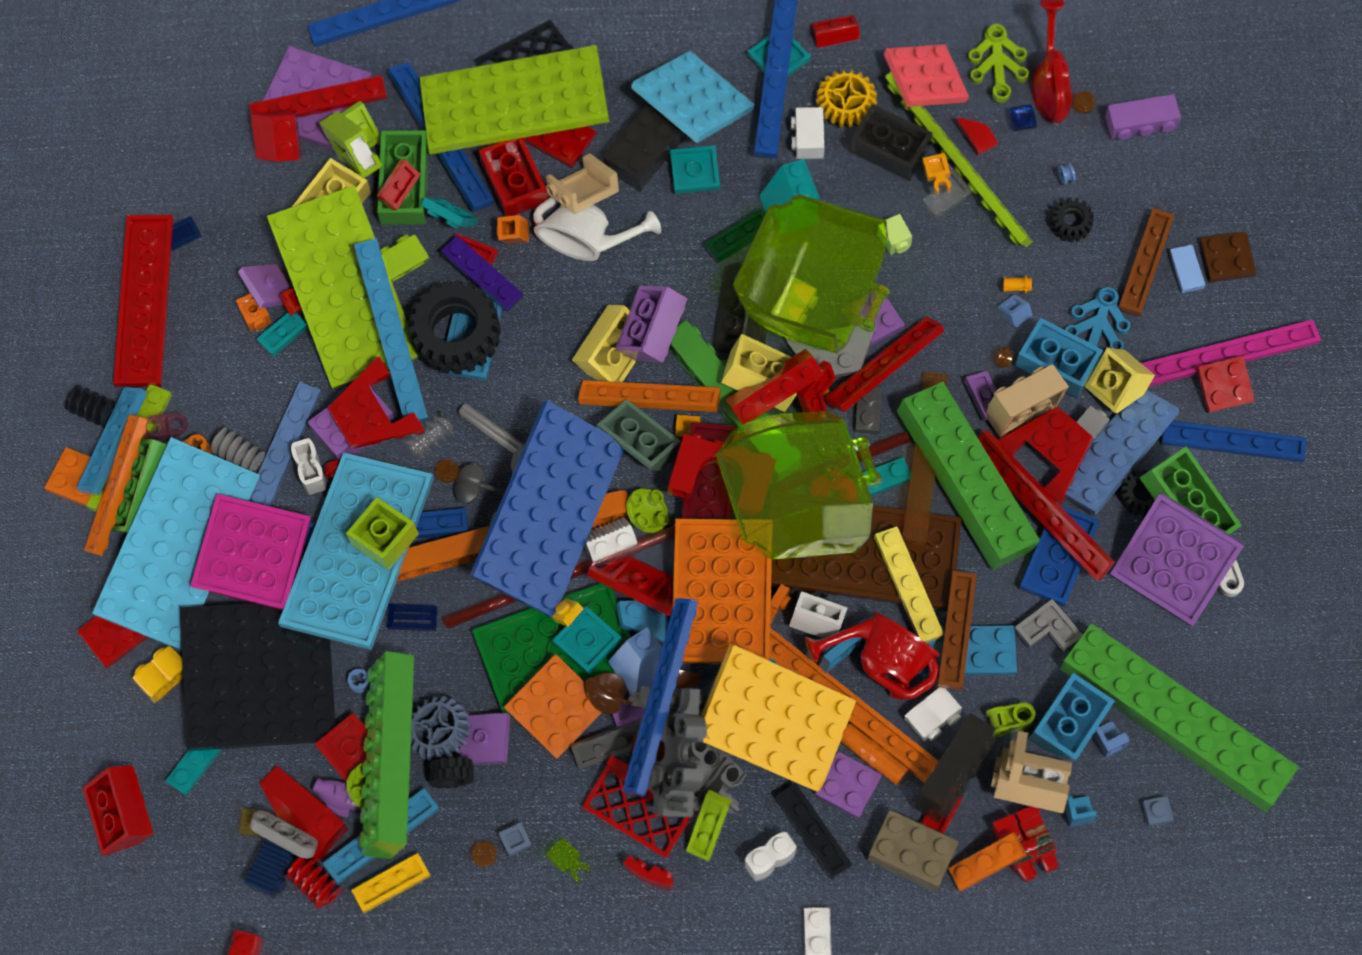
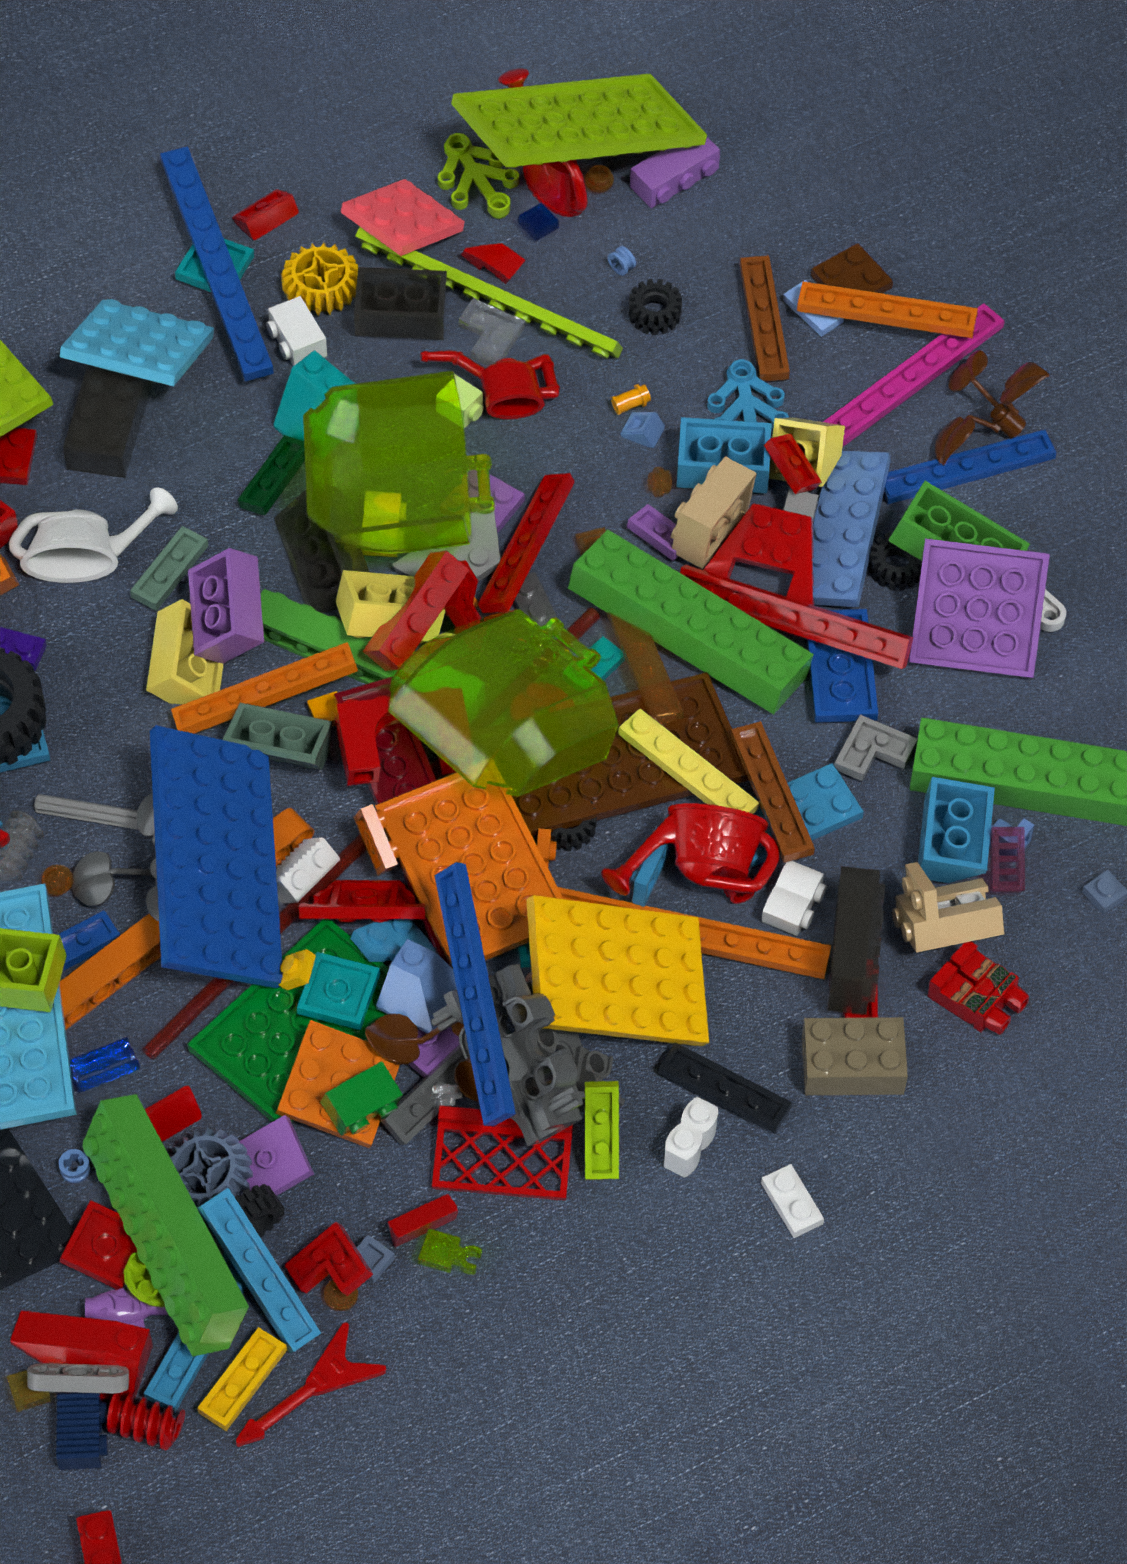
camera: 30 degrees left, 10 degrees down
tan panel [546,154,619,214] -> none
red slope [623,856,674,891] -> none
lime dish [626,488,670,533] -> none
teal plate [670,145,720,194] -> none
white brick [789,591,847,639] -> none
medium lavender plate [815,751,882,819] -> none
orange axle [841,723,909,786] -> none
light orange plate [922,153,951,195] -> none
orange plate [948,833,1027,891] -> none
lime piece [986,702,1035,737] -> none
dark azure panel [1065,795,1097,827] -> none
red plate [1196,356,1255,413] -> none
none -> sand green plate [130,526,209,611]
none -> red slope [145,1085,202,1142]
none -> dark azure plate [197,1188,321,1353]
none -> red piece [236,1322,386,1447]
none -> red plate [285,1222,374,1296]
none -> green brick [320,1061,403,1136]
none -> orange plate [353,804,399,876]
none -> red slope [388,1194,458,1248]
none -> red piece [420,350,560,419]
none -> clear plate [429,1084,462,1106]
none -> lime plate [451,74,707,168]
none -> red plate [764,433,822,495]
none -> orange plate [797,281,978,338]
none -> reddish brown plant [935,350,1050,466]
none -> clear pink slope [990,827,1025,892]

